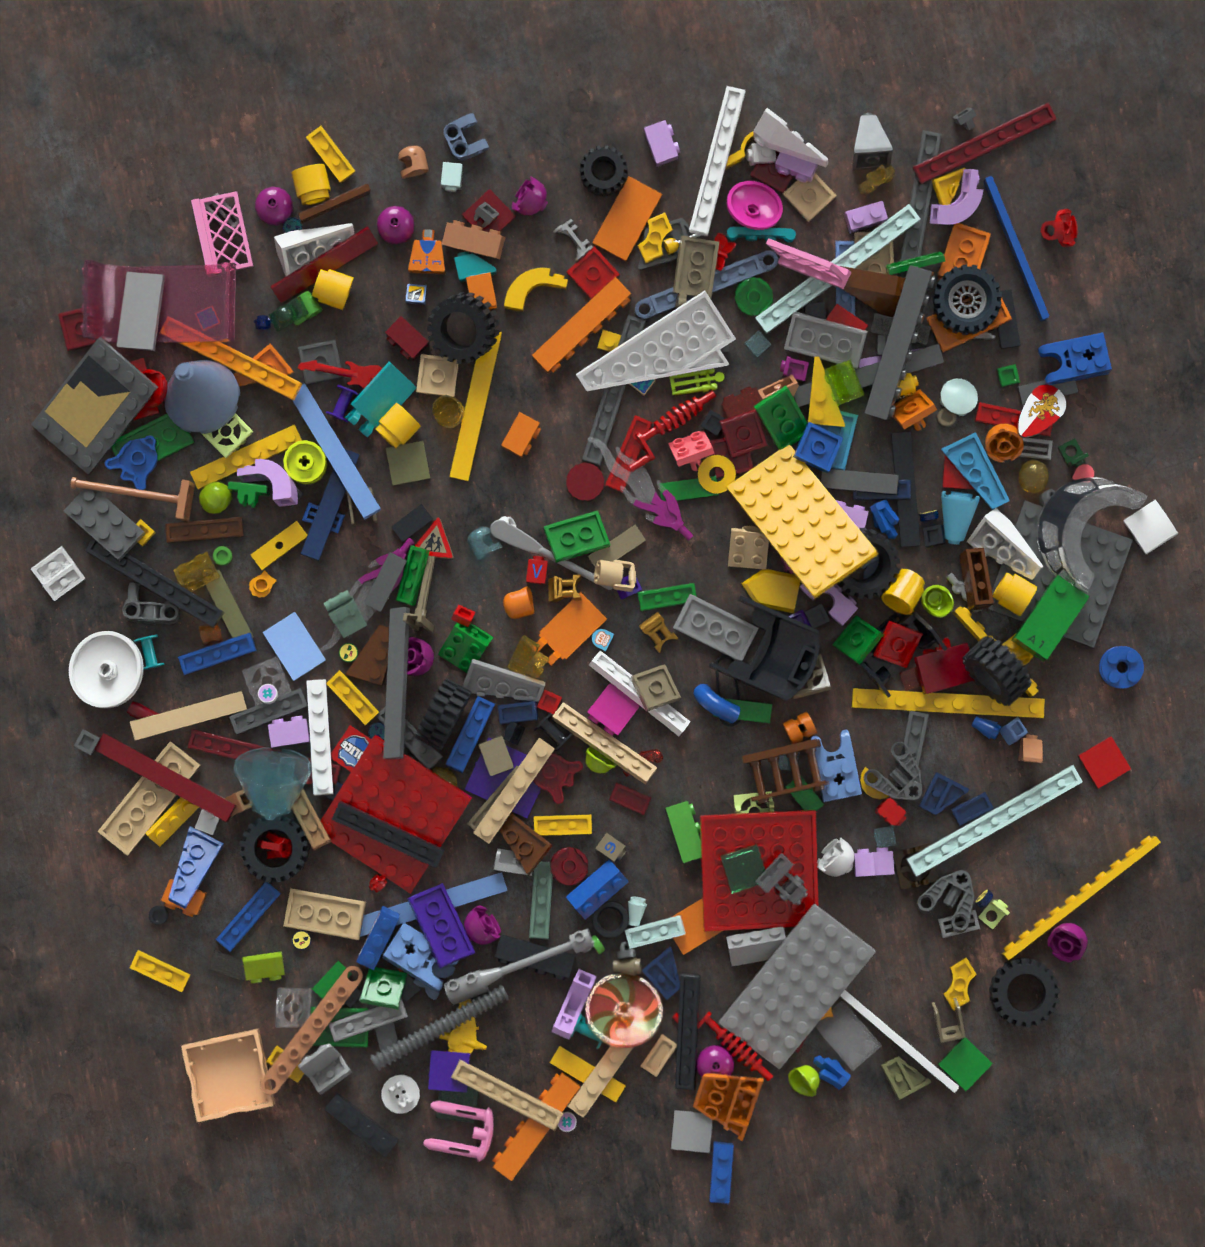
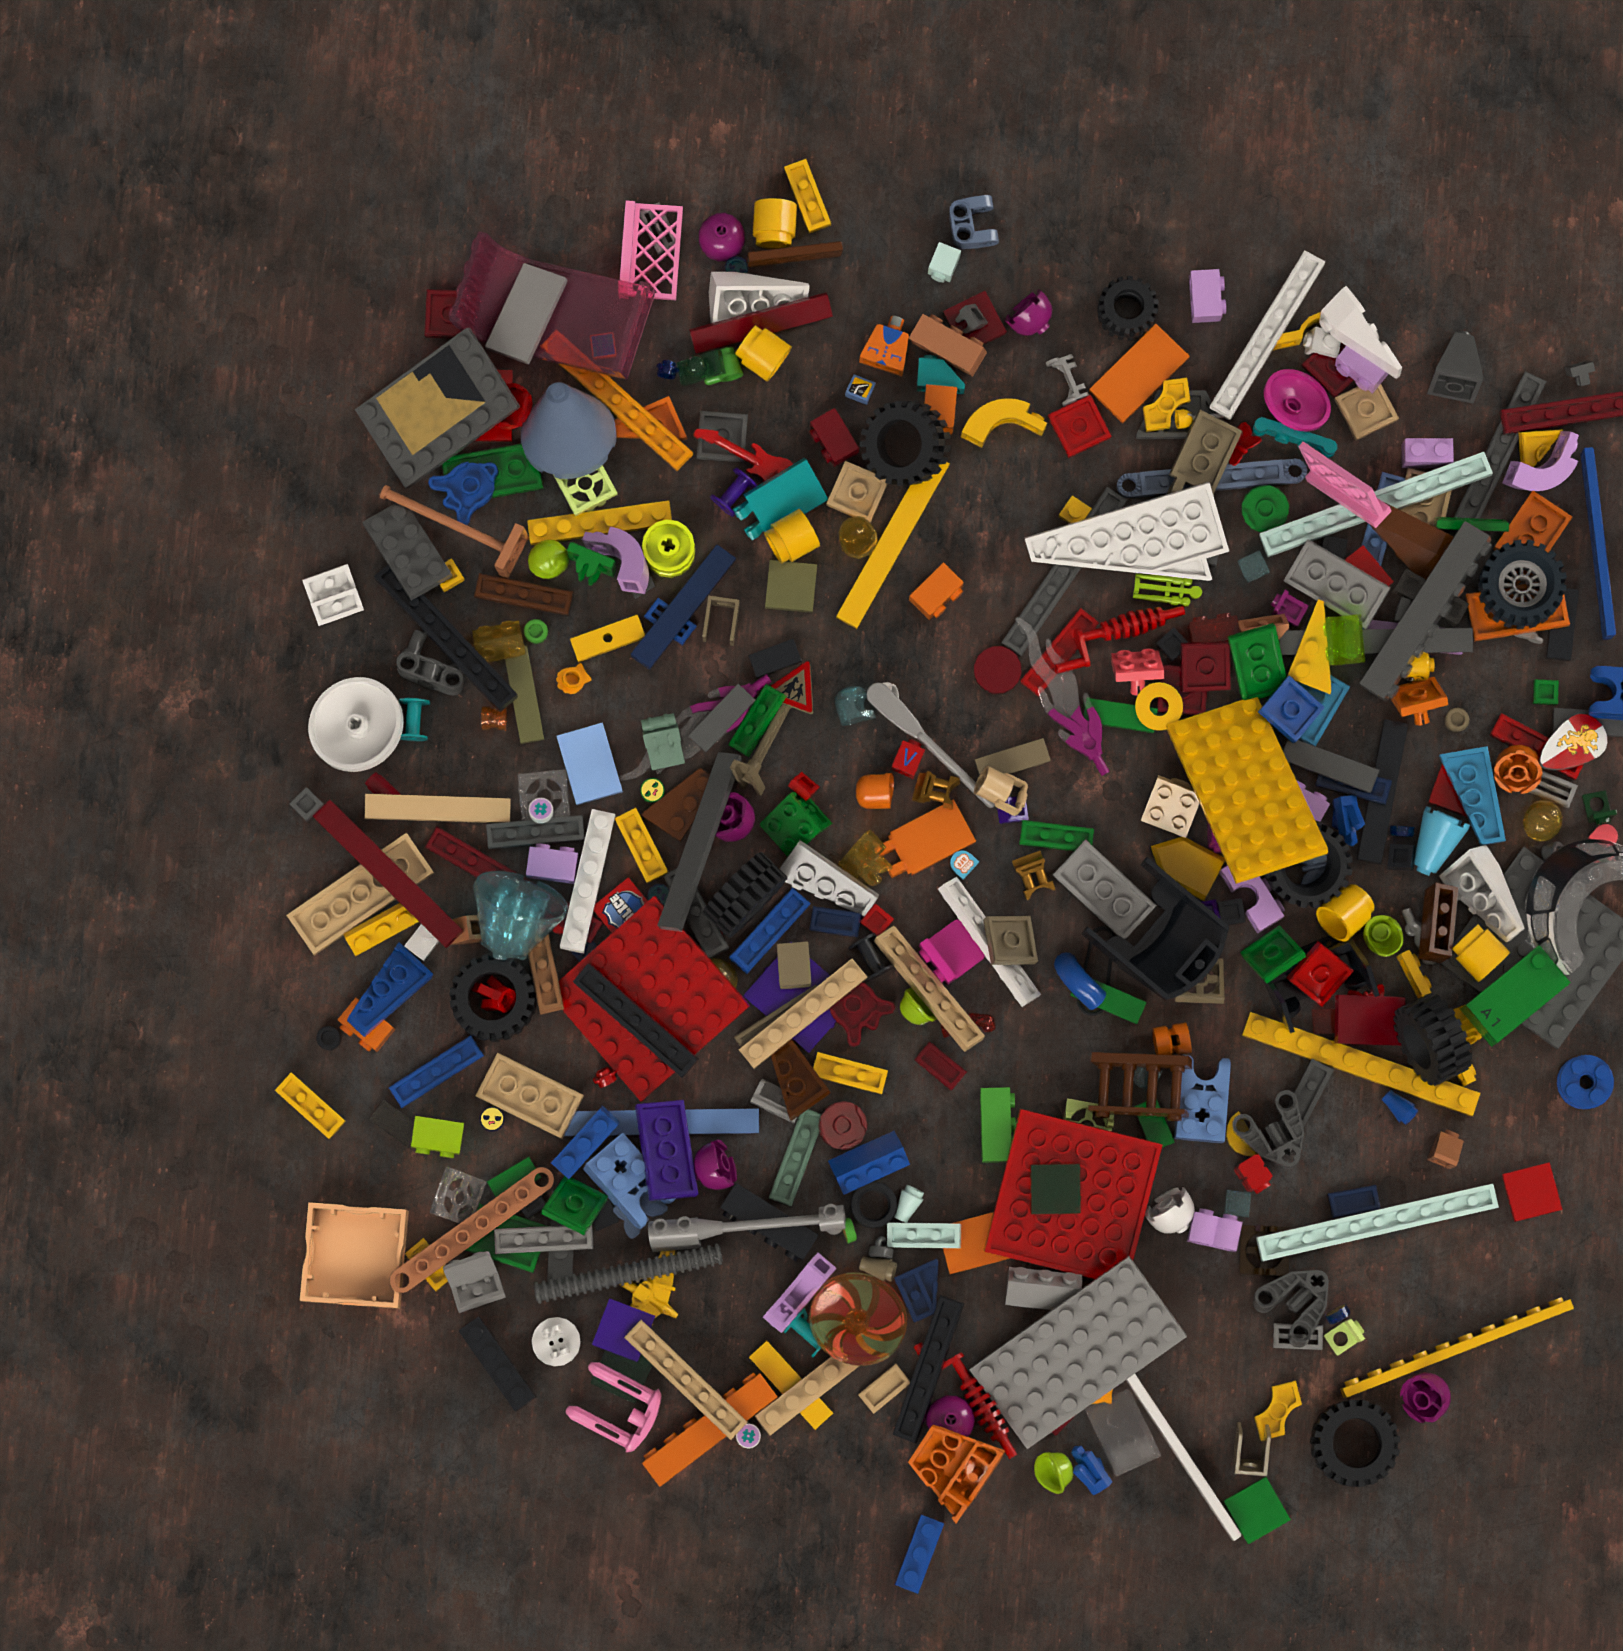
camera: 20 degrees right, 5 degrees down
blue tile [178,633,257,675] -> none
medium blue tile [292,383,381,520] -> none
magenta cylinder [377,206,415,244] -> none
nougat helmet [398,146,429,179] -> none
black plate [503,721,525,745] -> none
orange brick [532,277,631,374] -> none
green tile [543,510,610,563] -> none
dark tan brick [596,832,626,862] -> none
tile [629,379,656,395] -> none
light grey tile [671,1110,713,1153] -> none
flat silver tile [755,853,808,905] -> none
clear yellow plate [858,165,896,194] -> none
olive wing [880,1056,931,1100] -> none
dark blue wing [919,772,969,815] -> none
light aqua dish [940,379,978,416] -> none
medium blue slope [1000,717,1028,745] -> none

